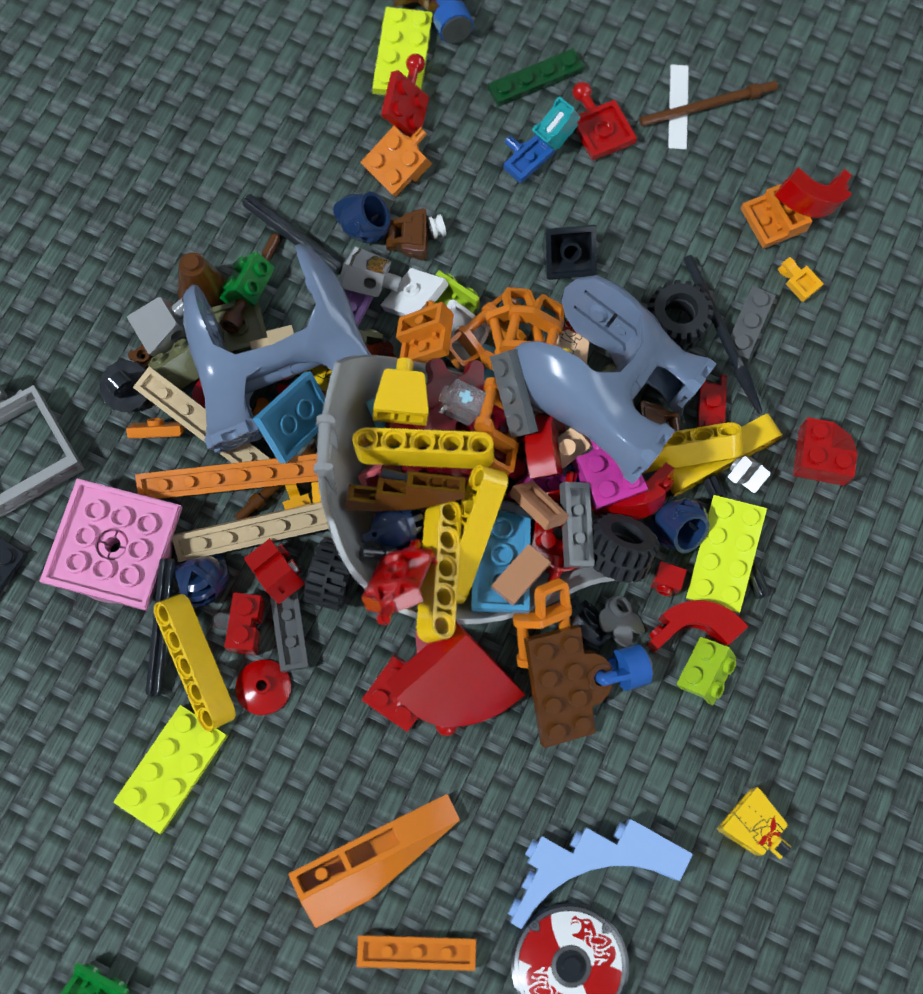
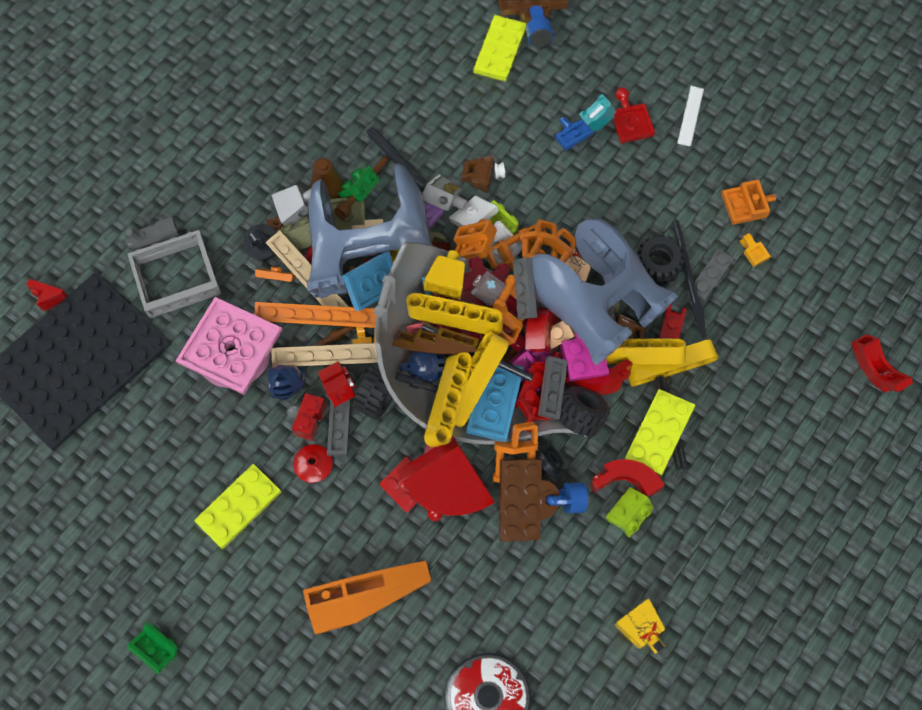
camera: 15 degrees right, 5 degrees down
black axle [145,558,175,696] -> none
yellow beam [154,594,235,731] -> none
dark blue helmet [333,191,390,244] -> none
orange plate [357,935,476,971] -> none
orange plate [360,126,432,197] -> none
red plate [362,539,438,625] -> none
red plate [381,53,429,138] -> none
dark green plate [488,48,584,108] -> none
nougat tile [491,544,550,606] -> none
light blue arch [508,819,693,929] -> none
nougat tile [509,481,569,530] -> none
black slope [542,225,597,279] -> none
dark grey plate [599,596,645,647] -> none
reddish brown bar [639,80,778,127] -> none
dark blue helmet [647,498,709,553] -> none
red plate [650,561,687,597] -> none
bracket [728,456,771,493] -> none
red arch [774,167,852,218] -> none
red slope [793,417,857,486] -> none

